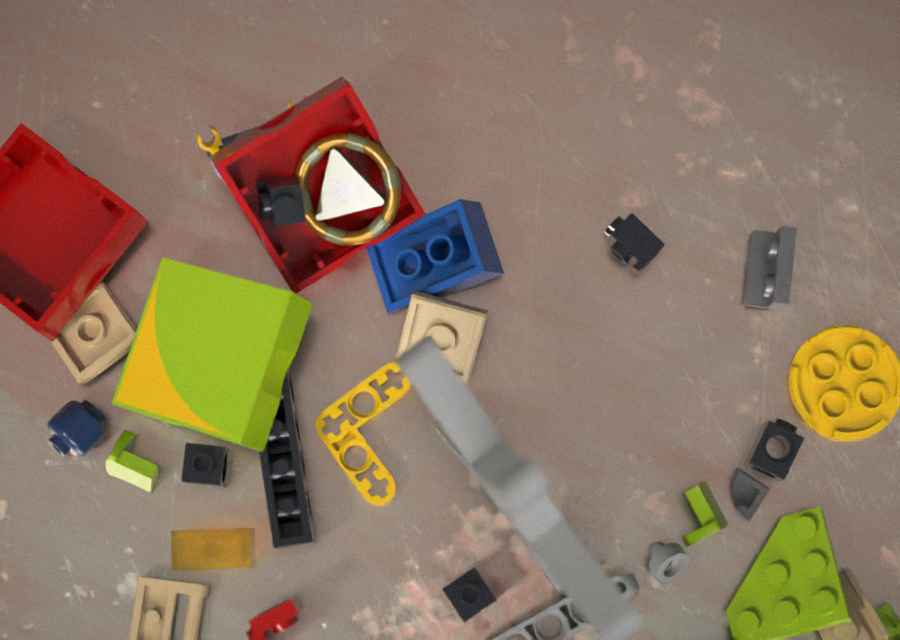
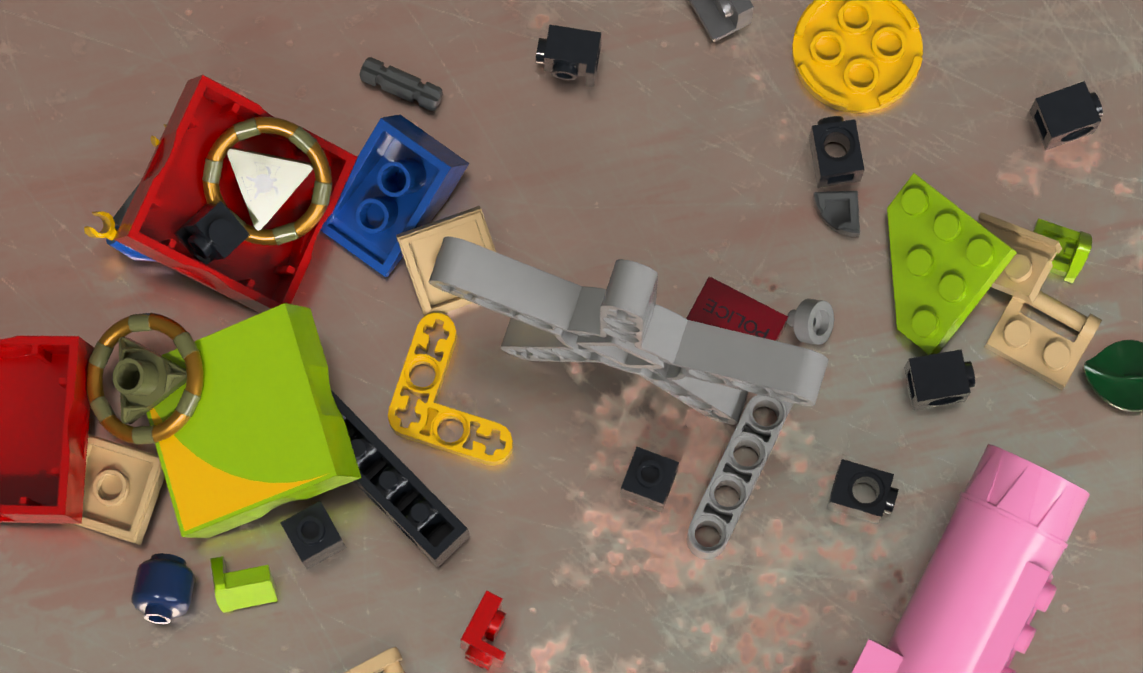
camera: 35 degrees left, 5 degrees down
clear yellow brick [171,528,256,571] -> none
lime tile [683,481,728,546] -> none
none -> olive piece [86,313,203,445]
none -> dark grey axle [359,57,443,111]
none -> dark red brick [686,276,788,341]

